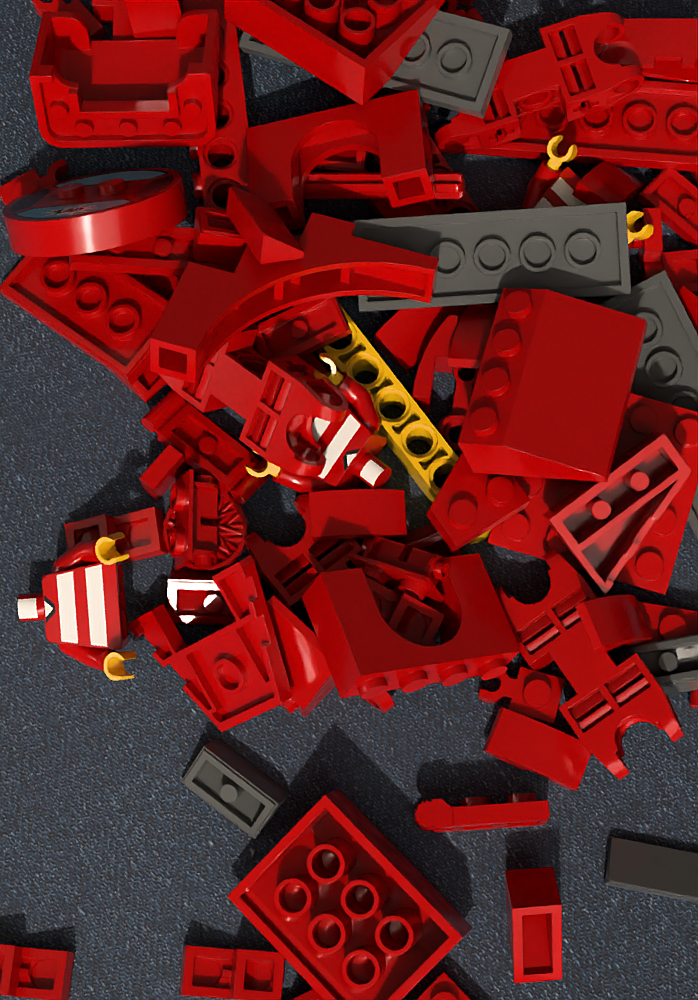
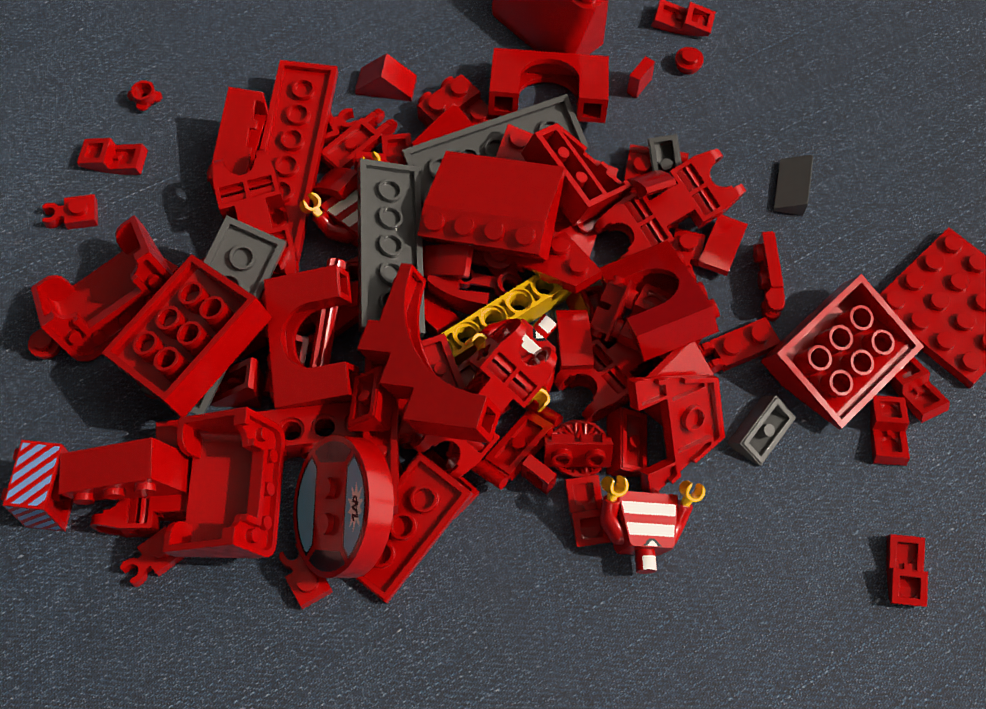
camera: 90 degrees left, 10 degrees down
red slope [226,186,304,264] -> none
red slope [505,866,562,984] -> none
none -> red slope [210,357,264,408]
none -> red hinge [698,317,781,374]

